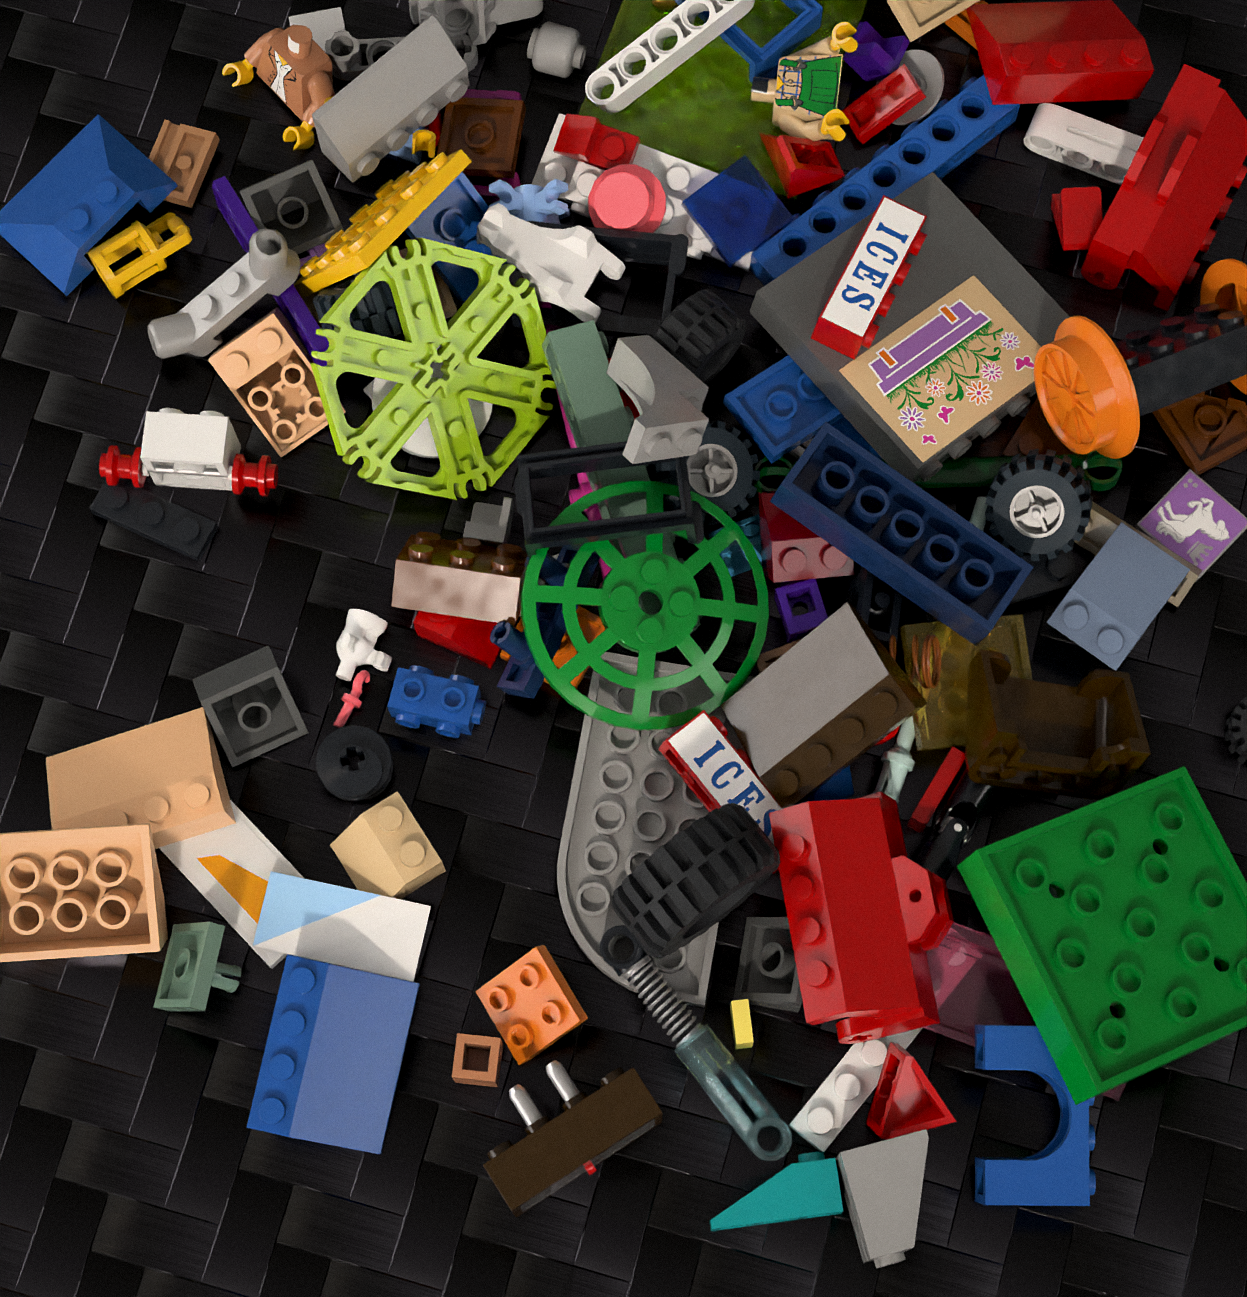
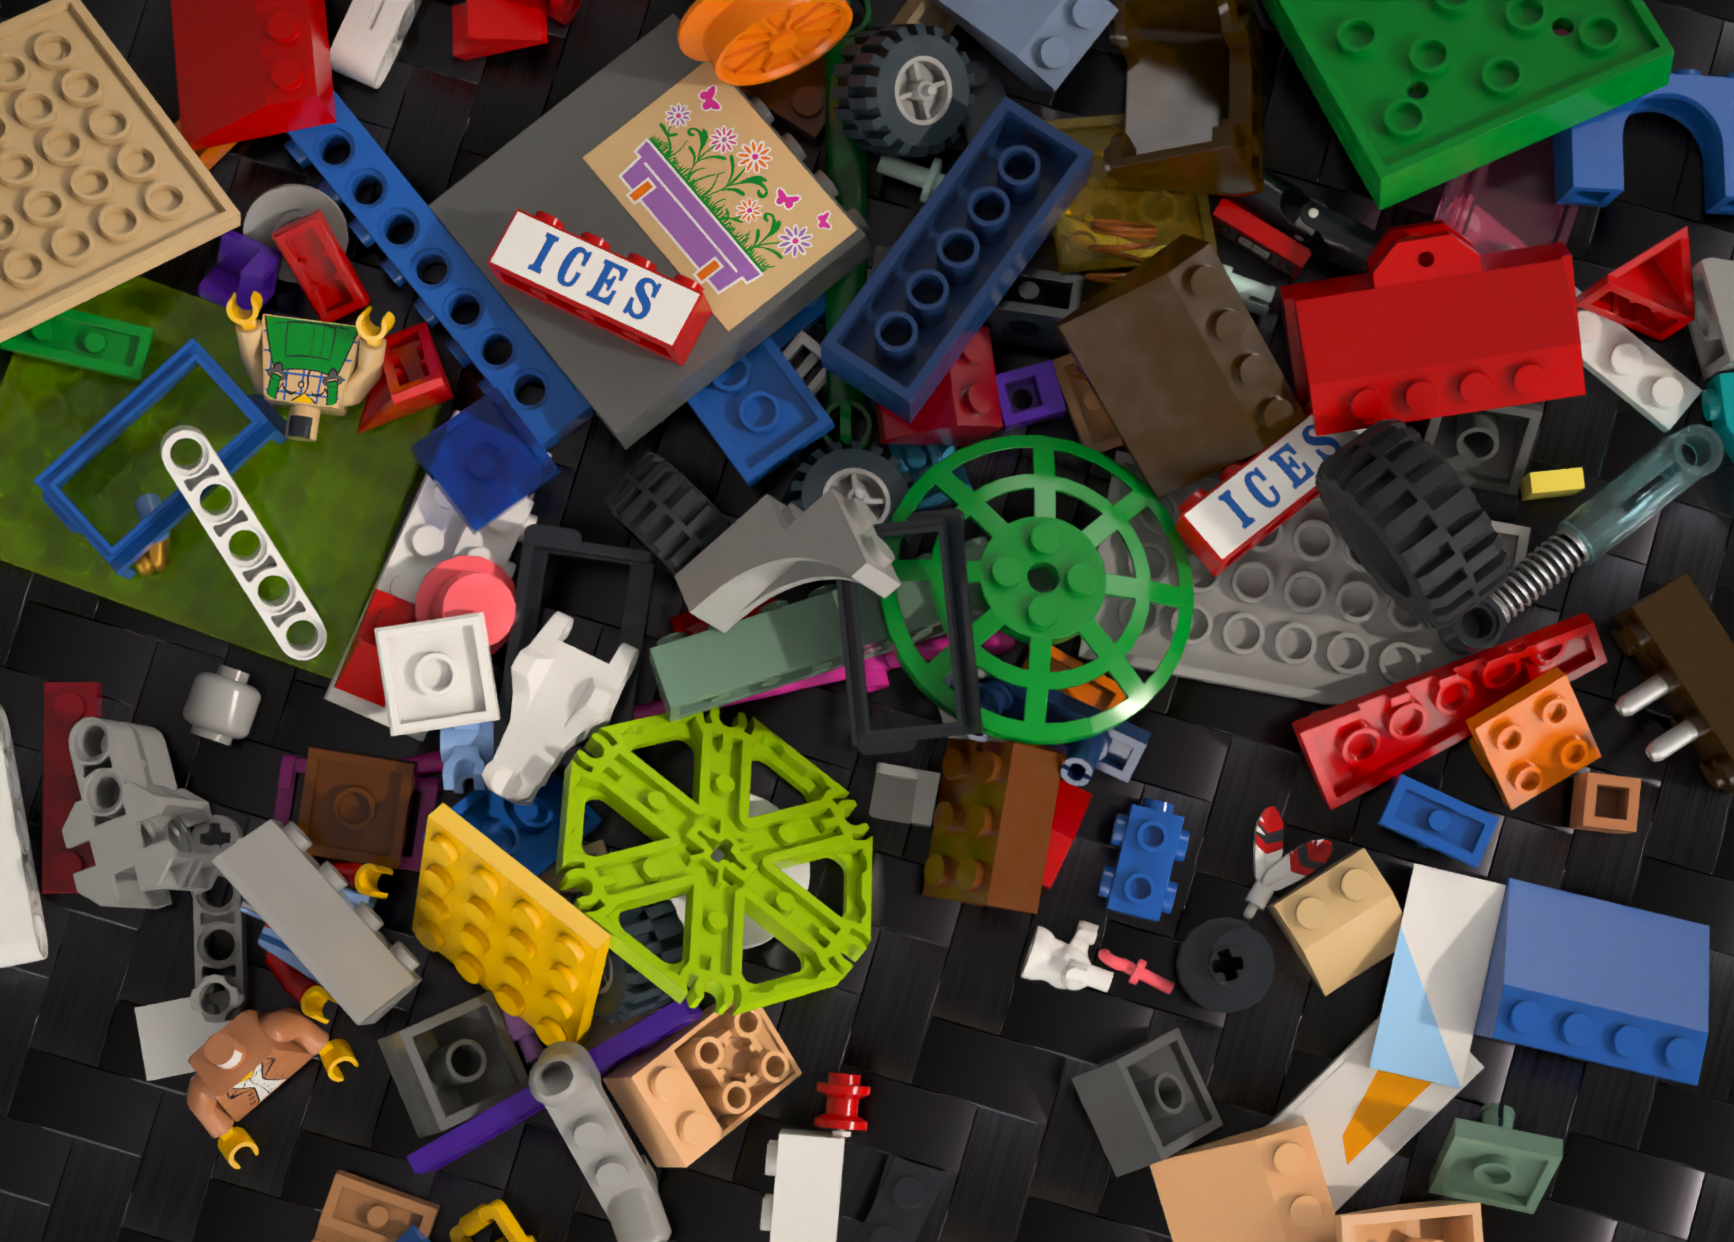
camera: 90 degrees left, 10 degrees up
none -> white plate [374,612,500,736]
none -> piece [1243,806,1333,919]
none -> red wing [1291,613,1607,810]
none -> blue panel [1376,774,1499,868]

